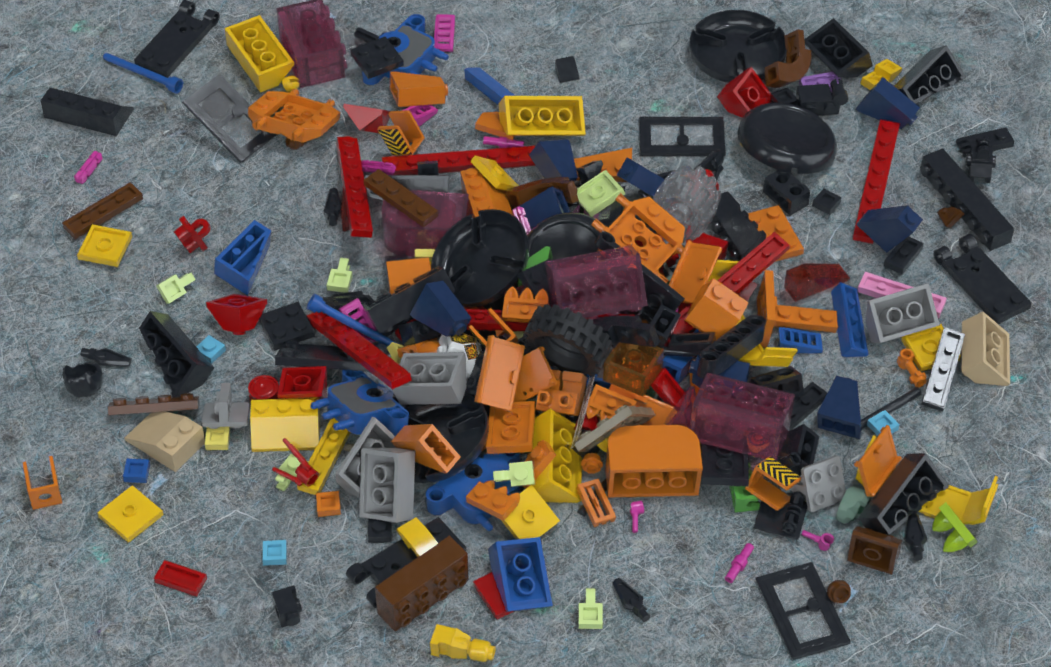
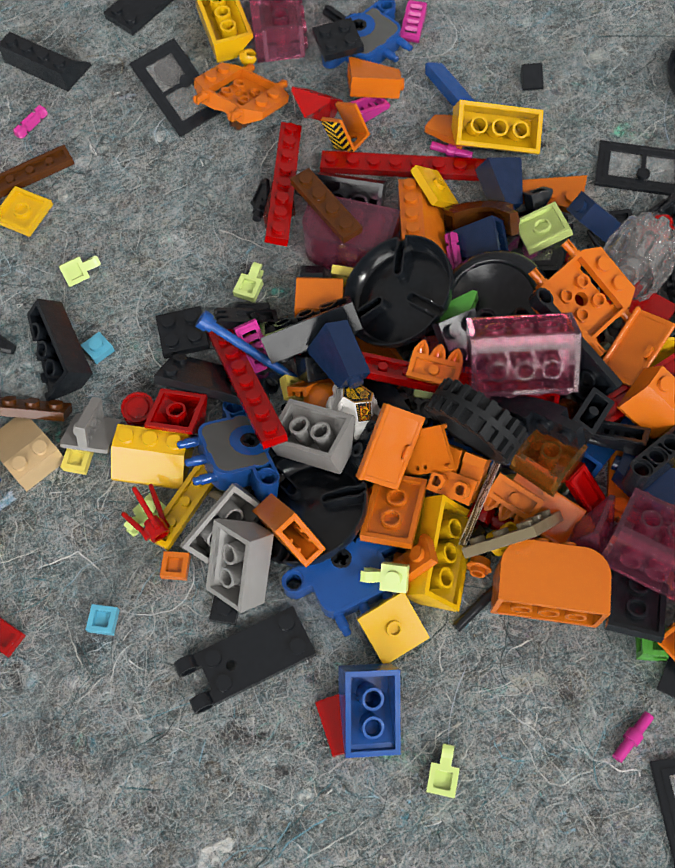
camera: 15 degrees right, 15 degrees up
blue piece [103,53,183,94] -> none
red hips [173,216,211,253] -> none
red slope [206,294,267,335] -> none
blue wedge [214,220,271,296] -> none
black brick [271,585,302,628] -> none
dark pink axle [361,160,396,175] -> none
reddish brown brick [375,535,469,631] -> none
yellow slope [396,517,438,558] -> none
black plate [417,161,439,175] -> none
yellow piece [430,624,496,662] -> none
orange plate [466,480,520,521] -> none
orange piece [469,308,518,348] -> none
orange tile [576,479,616,527] -> none
black piece [612,578,650,622] -> none
dark pink hand [630,501,644,533] -> none

